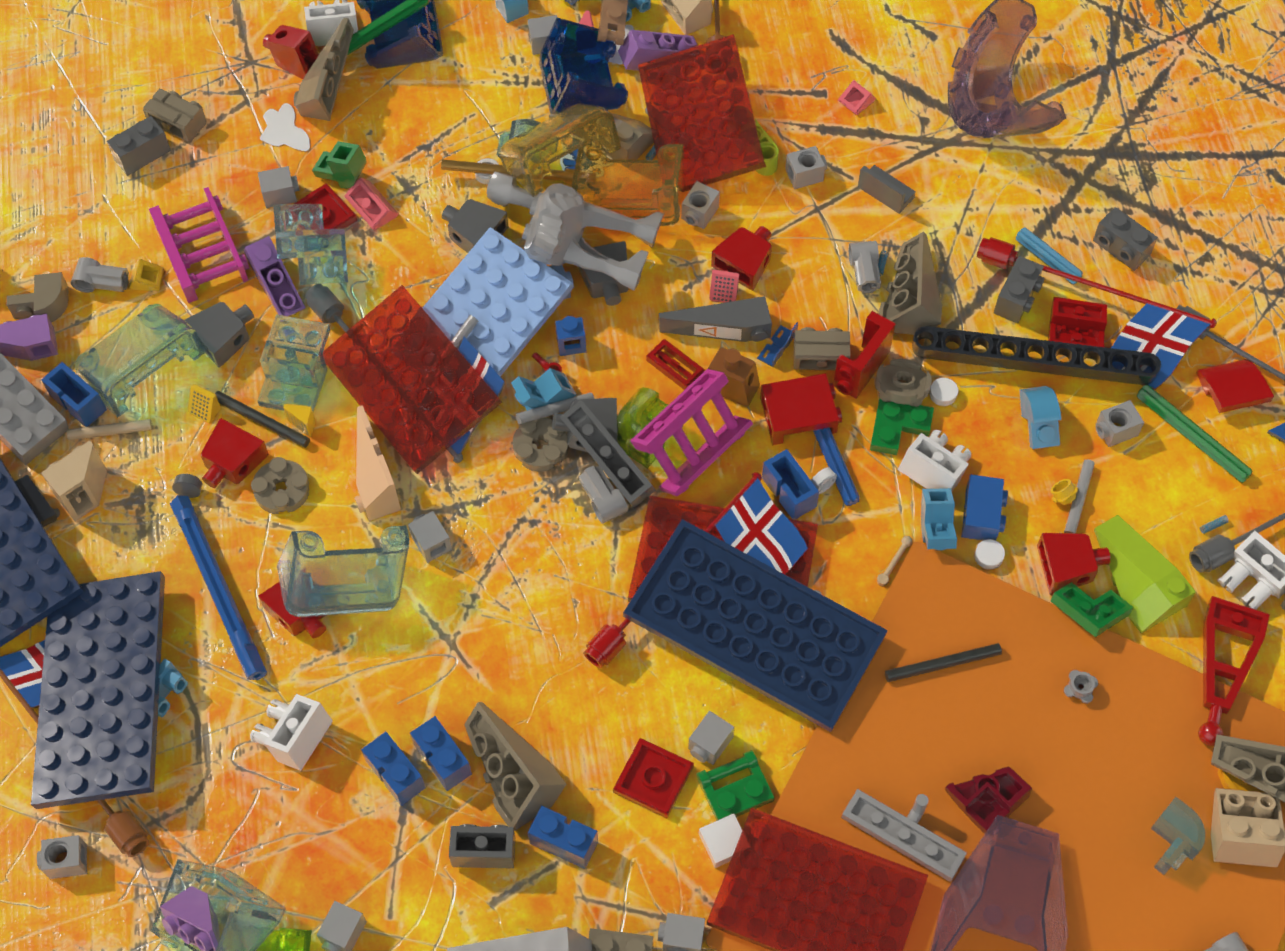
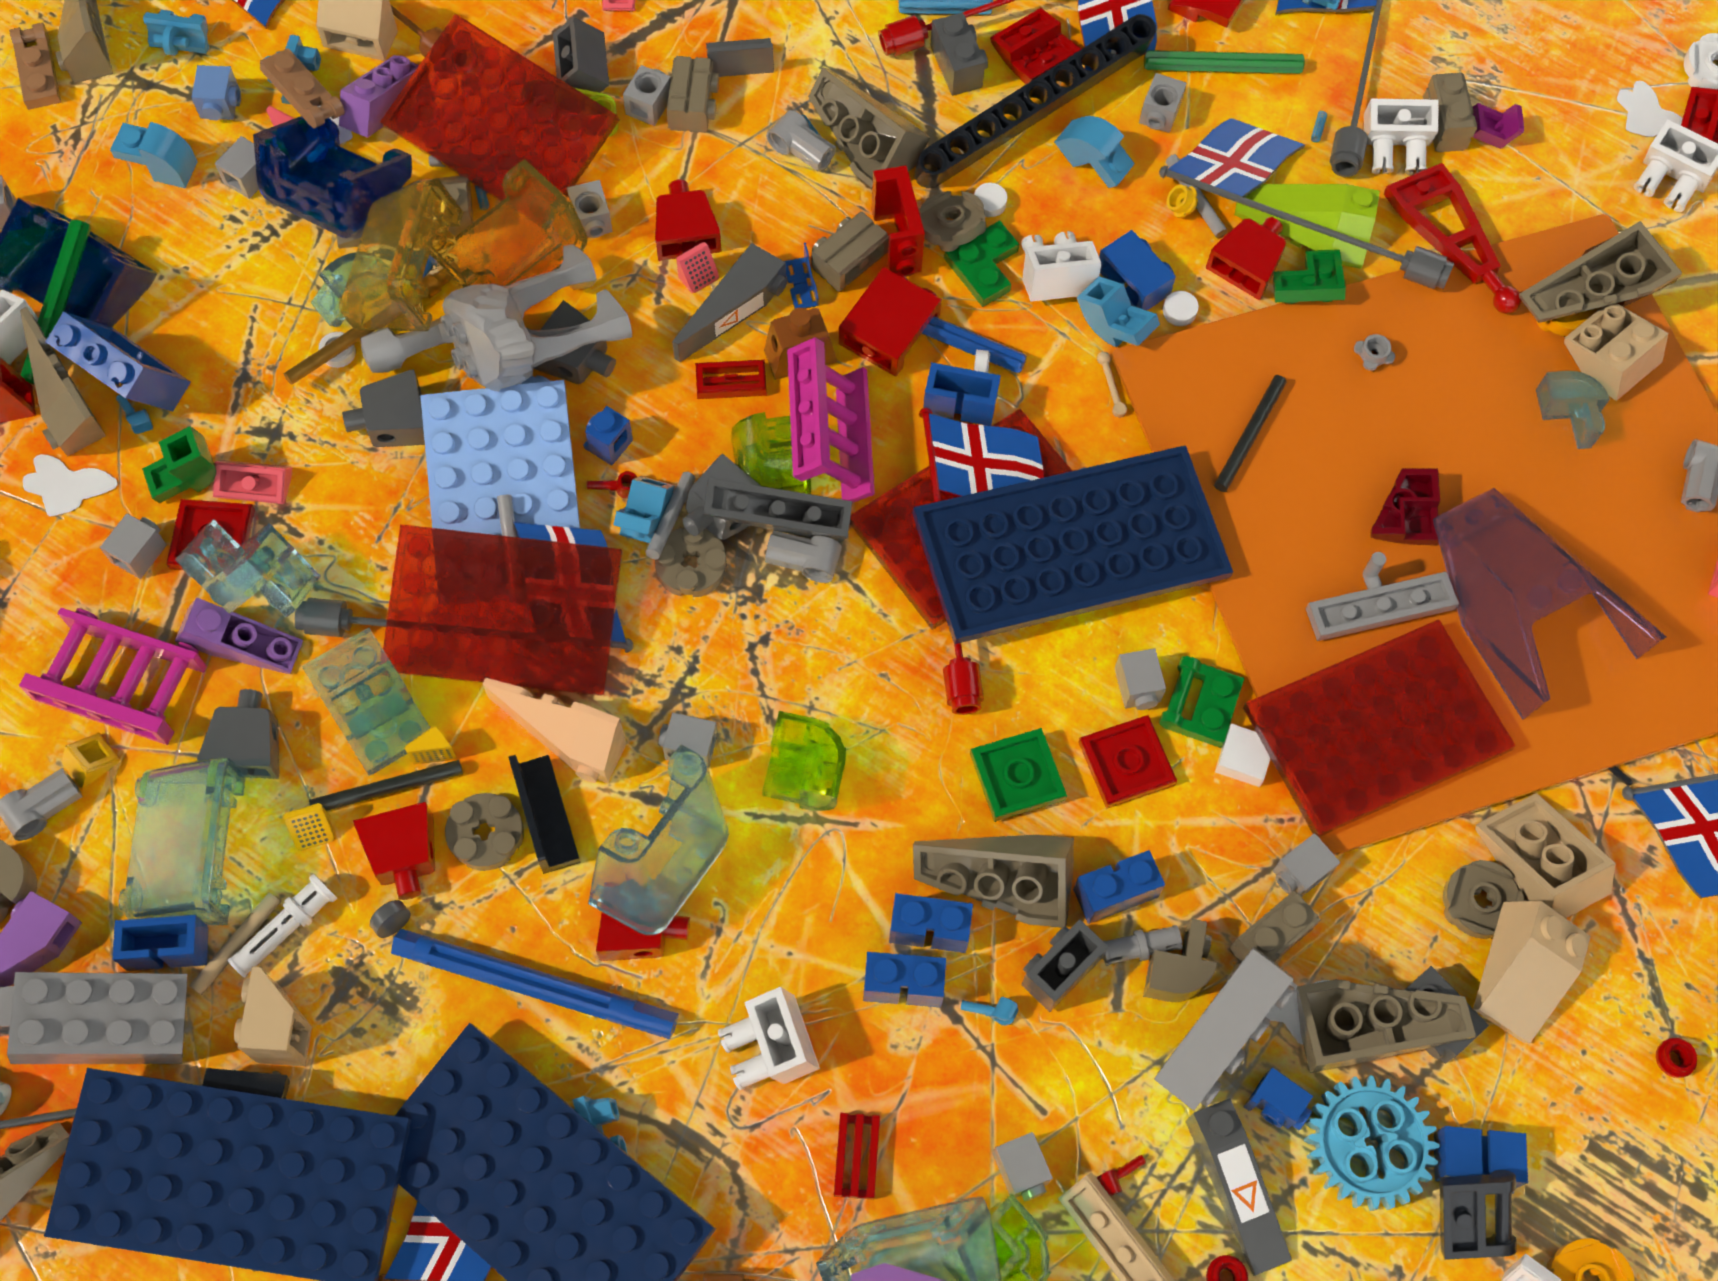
camera: 50 degrees left, 5 degrees up
none -> blue window [46,311,191,412]
none -> dark azure hand [116,395,153,434]
none -> white pin [227,874,338,978]
none -> black panel [508,754,581,874]
none -> dark grey brick [553,16,609,93]
none -> dark tan brick [667,56,719,133]
none -> clear neon green brick [762,711,846,811]
none -> red tile [834,1112,880,1200]
none -> dark azure hand [961,997,1018,1026]
none -> green plate [970,728,1067,822]
none -> light grey pin [1103,925,1183,966]
none -> dark tan brick [1143,919,1217,1002]
none -> flag [1159,118,1454,289]

